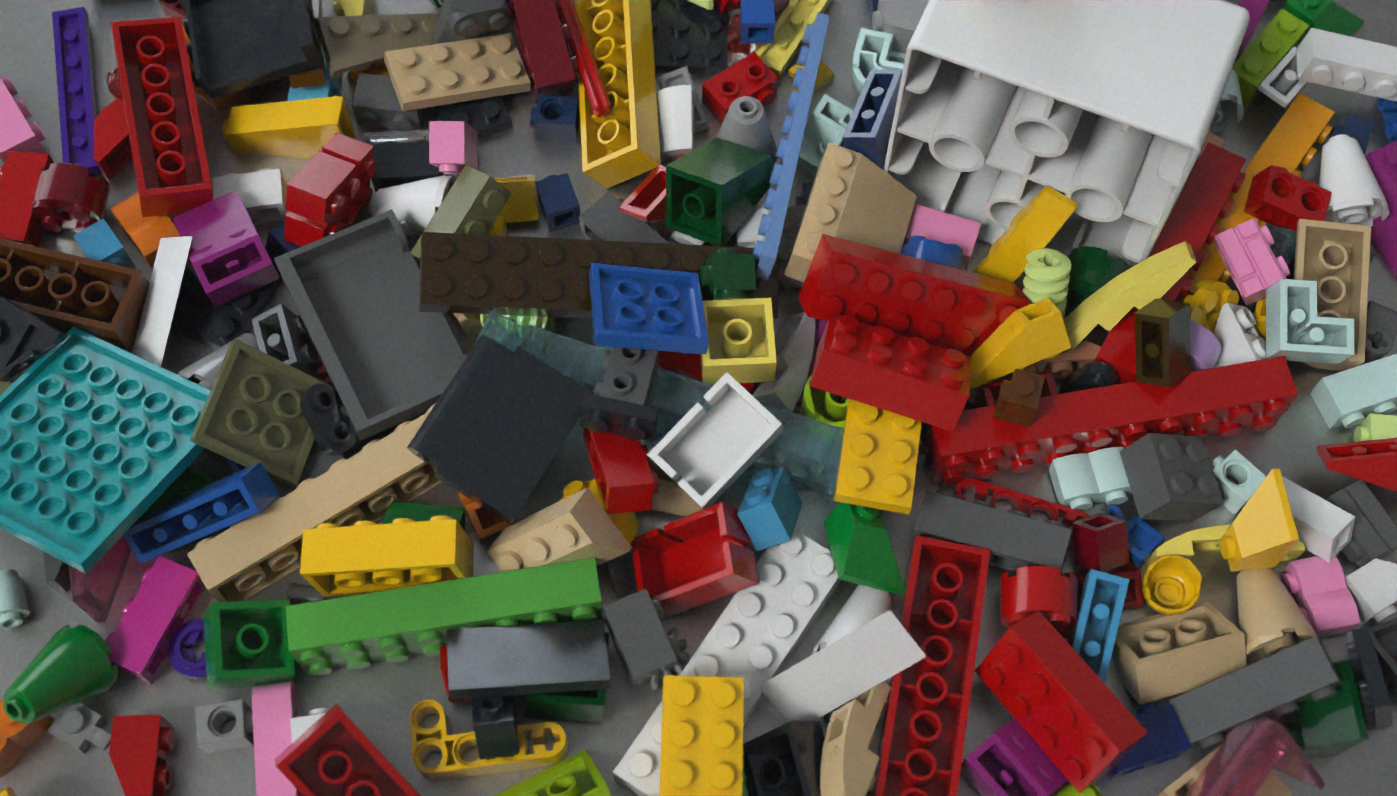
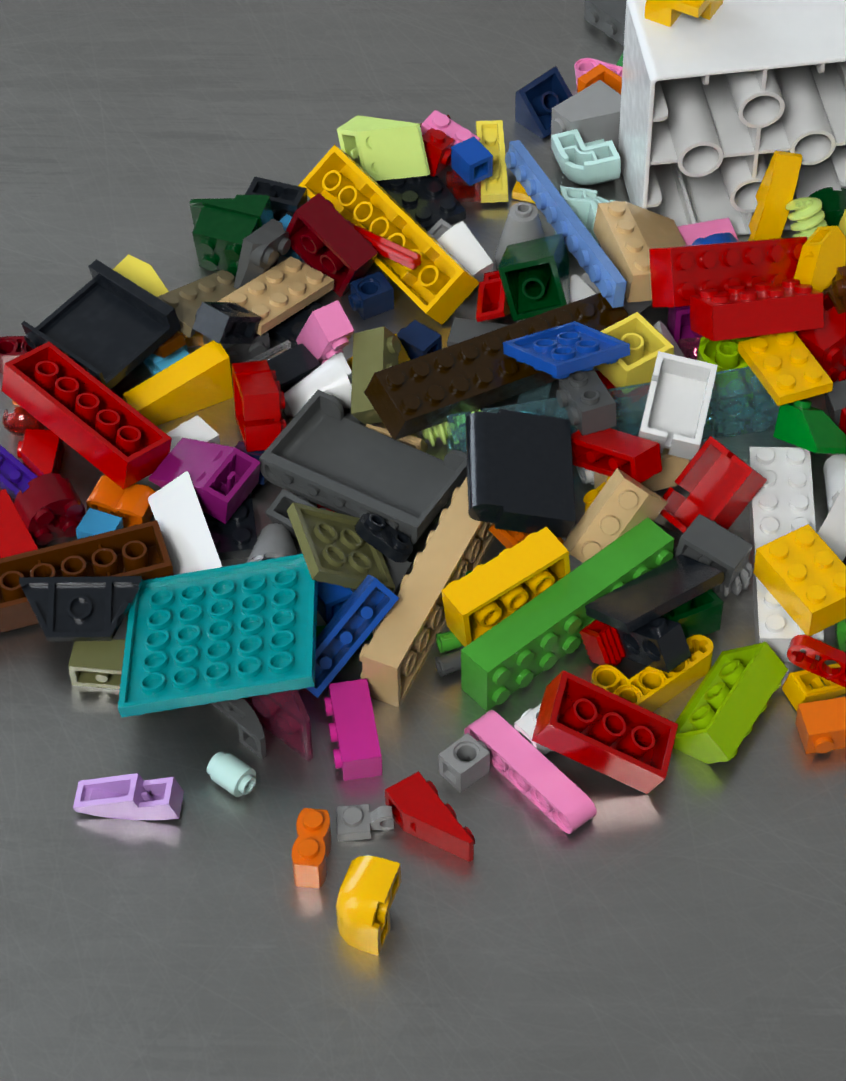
camera: 30 degrees left, 15 degrees down
green cone [3,624,118,724] -> none
dark purple gear [168,618,207,680] -> none
green brick [203,599,295,690] -> none
black plate [580,393,658,442] -> none
dark green brick [700,248,756,300] -> none
red brick [702,52,778,125] -> none
dark azure brick [737,466,803,551] -> none
dark blue brick [842,69,903,169] -> none
none -> black brick [192,302,261,344]

